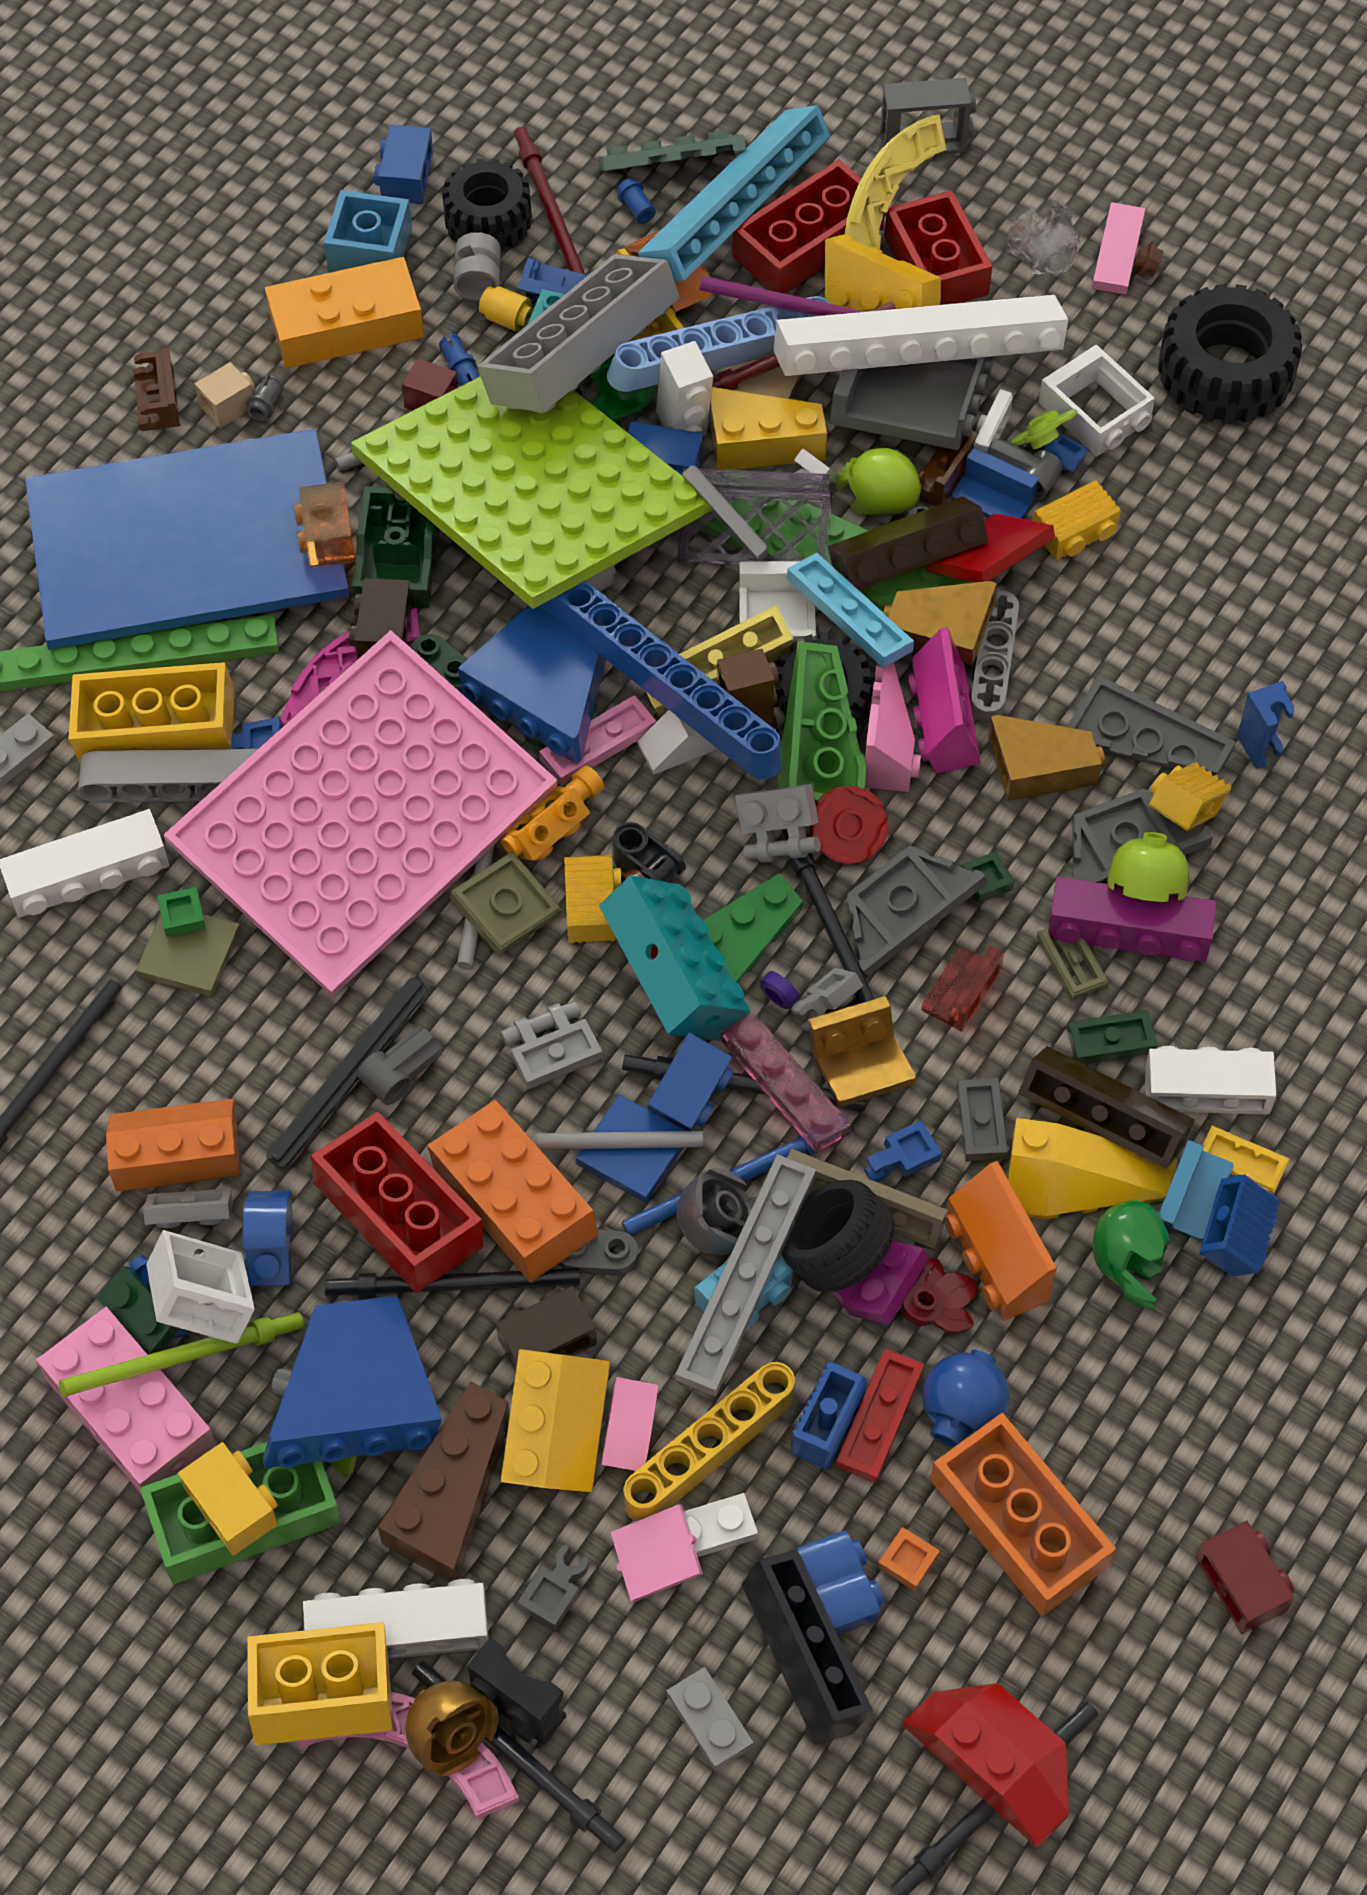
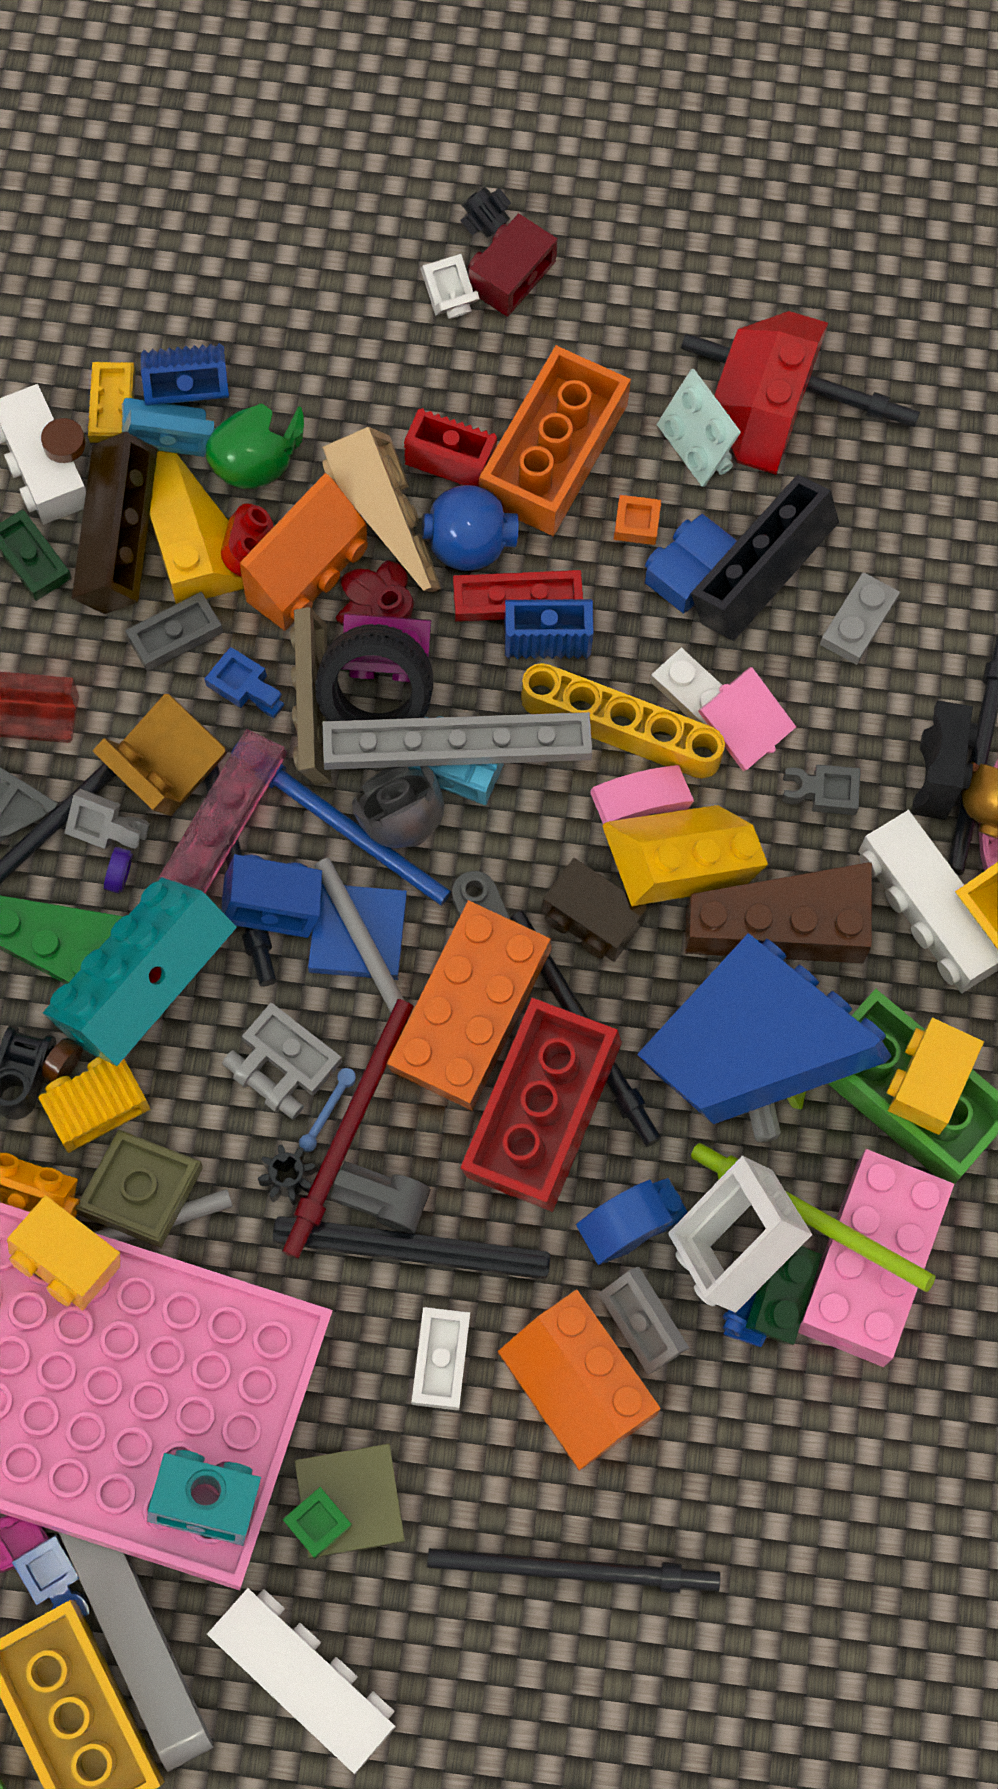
camera: 120 degrees left, 10 degrees up
none -> yellow brick [7,1195,120,1311]
none -> reddish brown tile [41,418,86,463]
none -> teal brick [147,1450,261,1546]
none -> red plate [221,503,274,577]
none -> black gear [258,1144,316,1205]
none -> dark red bar [282,999,414,1259]
none -> medium blue hinge [299,1068,356,1152]
none -> tan wedge [322,427,441,592]
none -> red brick [404,408,497,487]
none -> white plate [411,1307,470,1410]
none -> white bracket [420,254,480,319]
none -> black gear [460,186,511,238]
none -> light aqua hinge [656,369,741,487]

